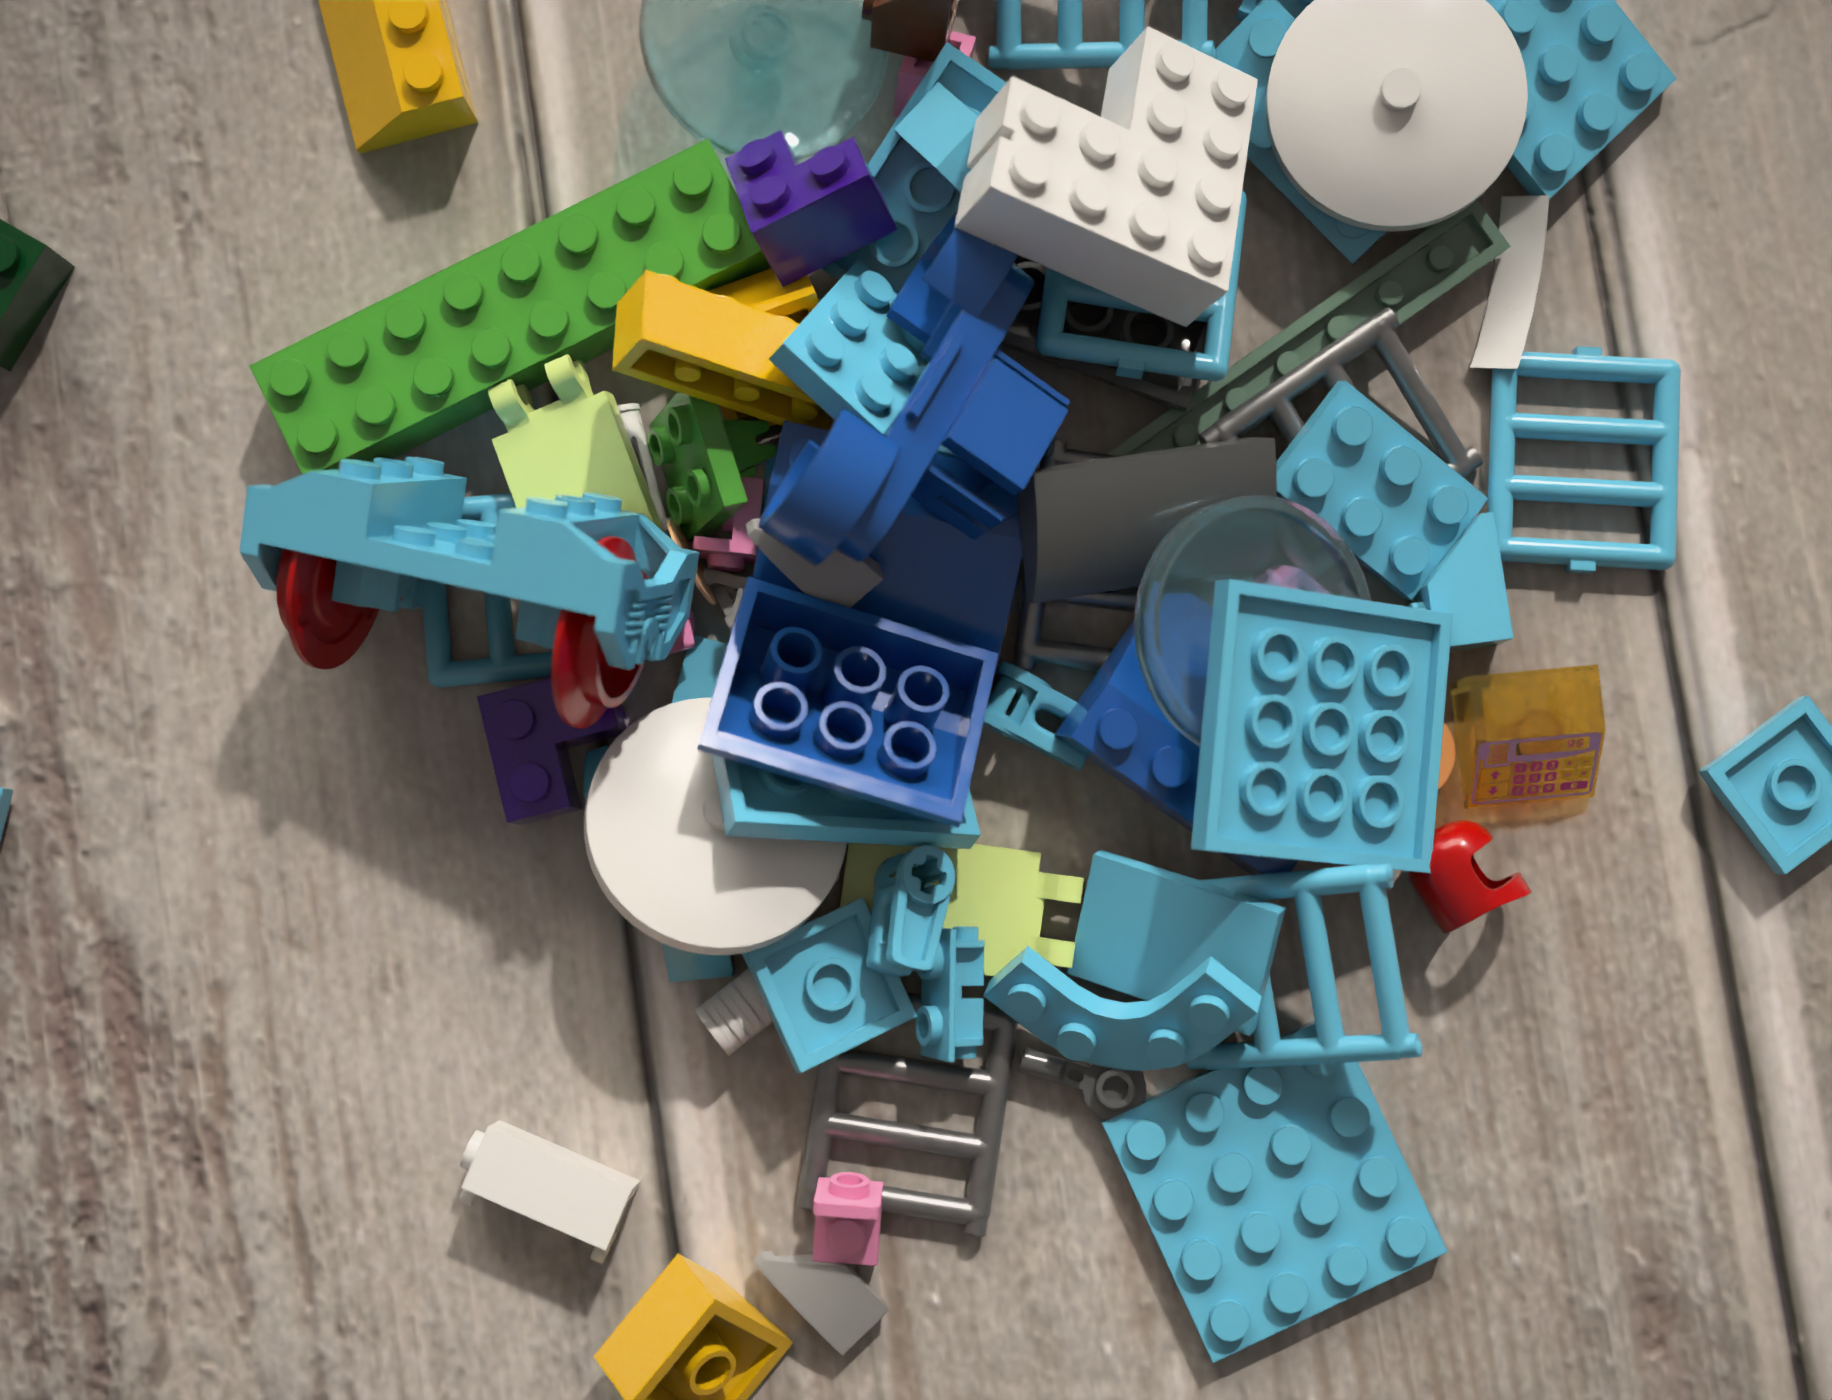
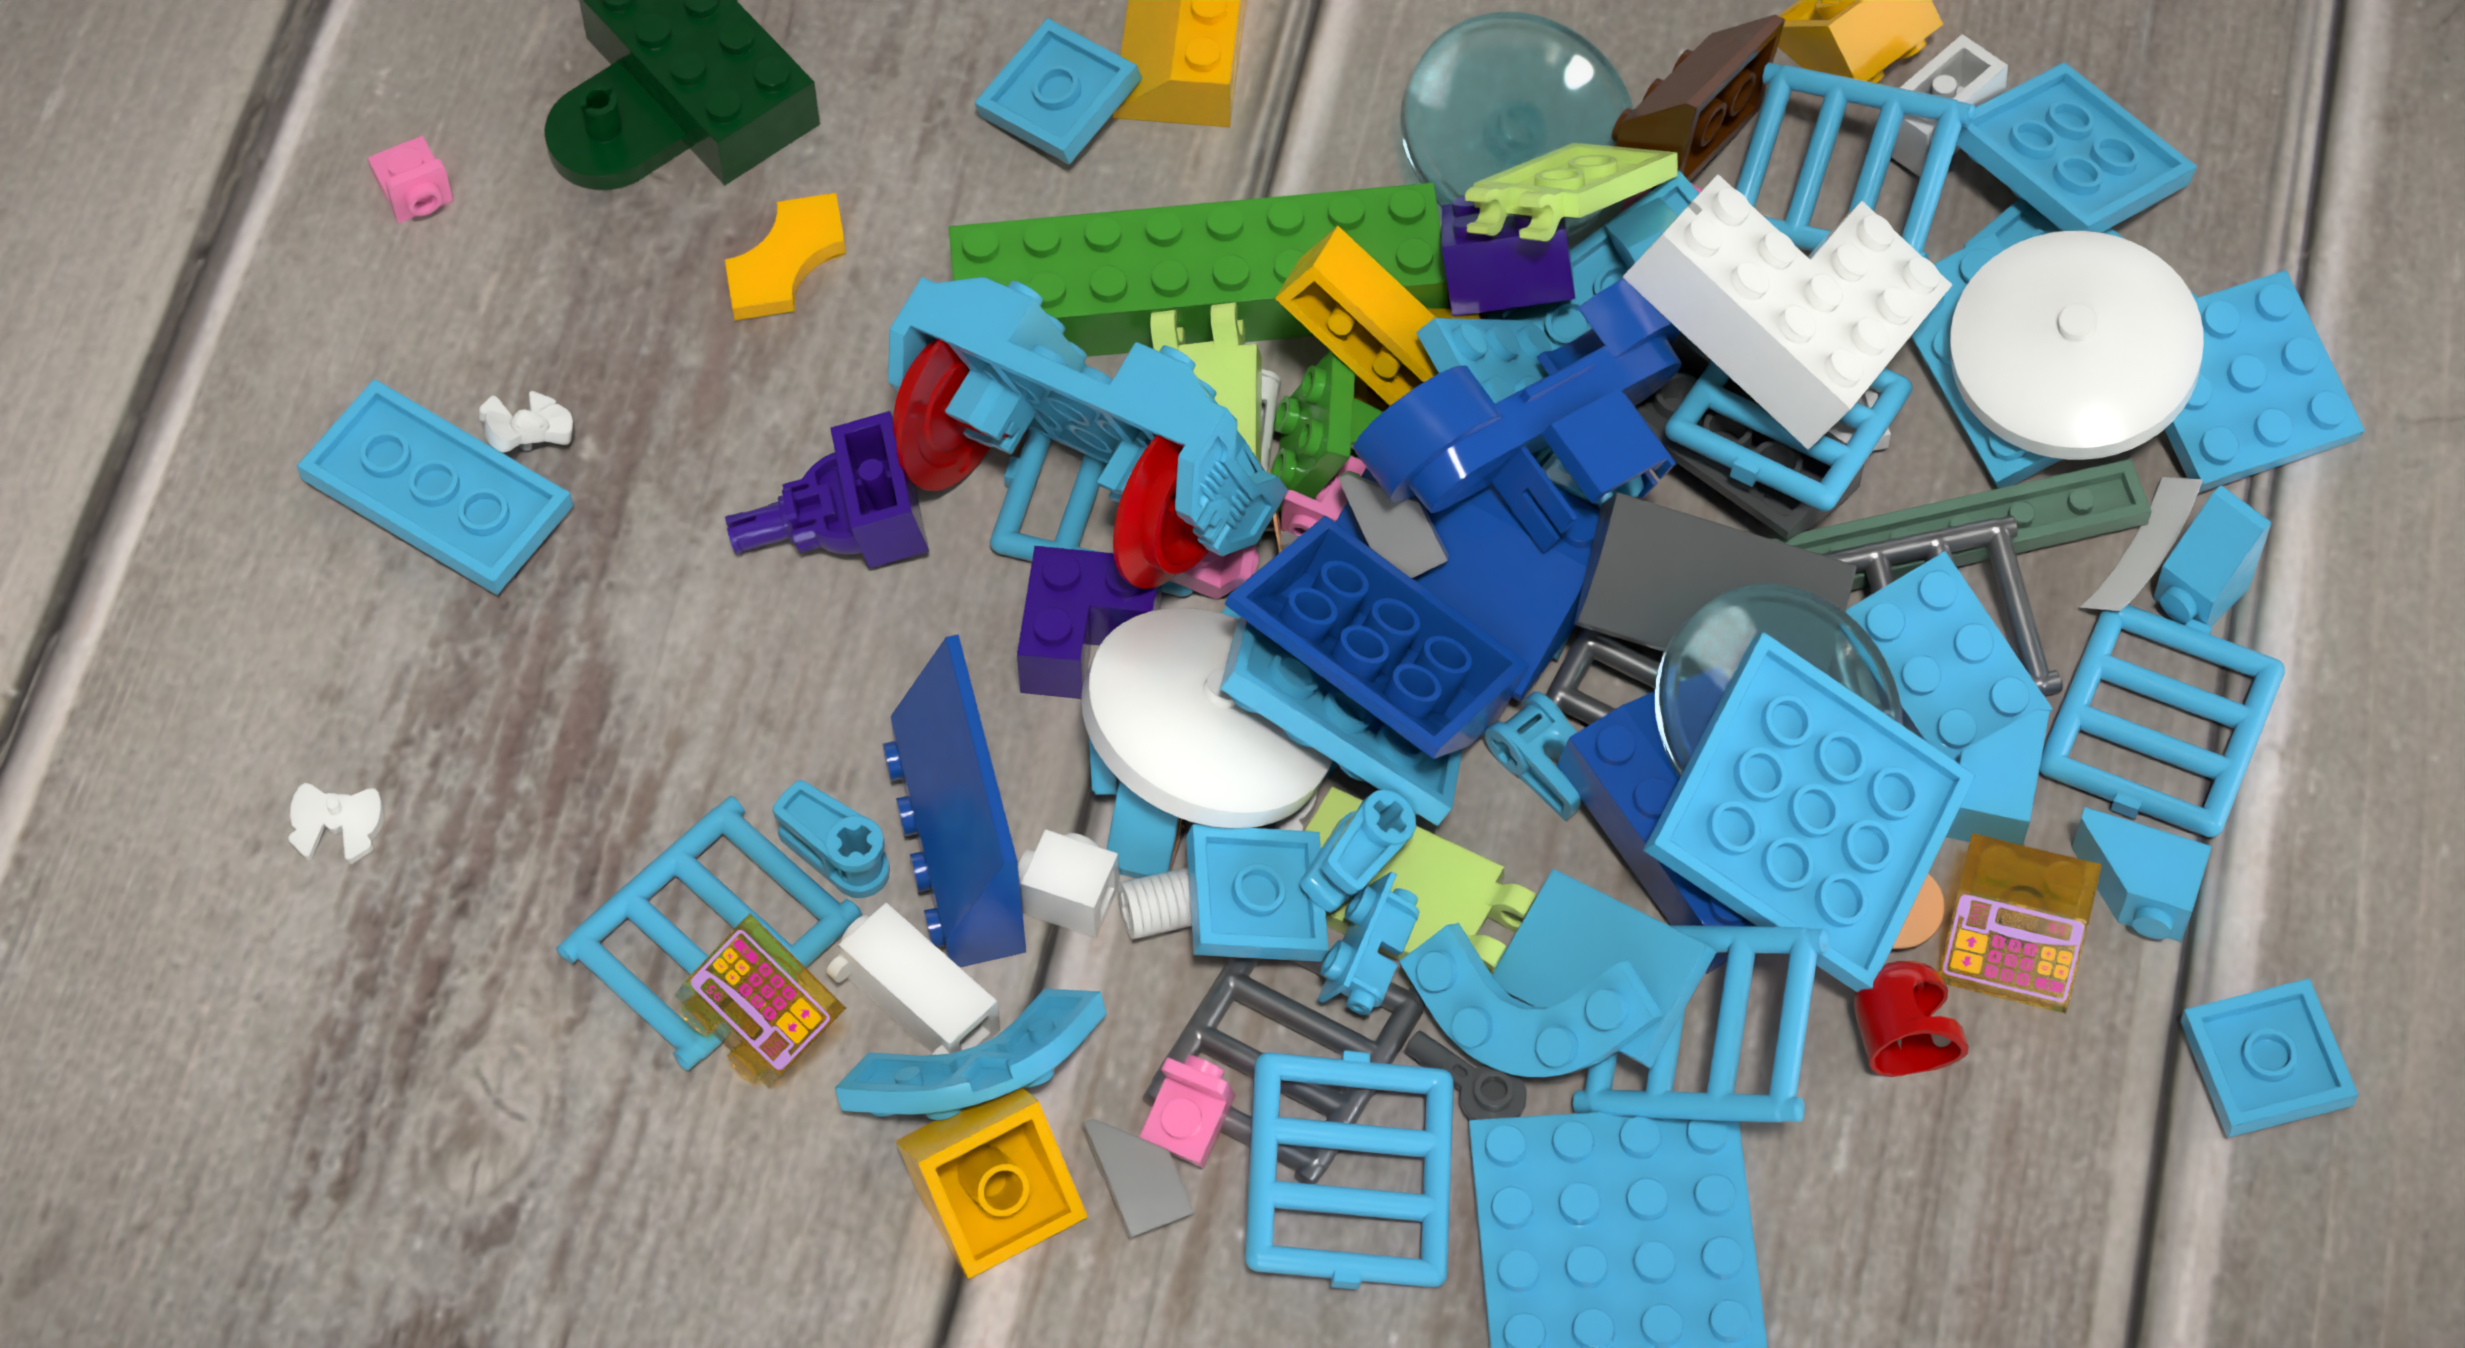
camera: 20 degrees right, 25 degrees down
none -> medium azure bar [556,796,862,1071]
none -> clear yellow slope [675,913,846,1089]
none -> yellow tile [725,193,846,321]
none -> dark purple brick [725,411,929,568]
none -> medium azure piece [772,780,890,898]
none -> medium azure plate [835,989,1107,1120]
none -> blue slope [882,634,1026,968]
none -> medium azure plate [974,18,1142,165]
none -> white brick [1018,829,1120,938]
none -> medium azure bar [1245,1050,1454,1290]
none -> yellowish green tile [1465,143,1678,241]
none -> medium azure slope [2072,807,2212,942]
none -> medium azure slope [2153,485,2272,626]

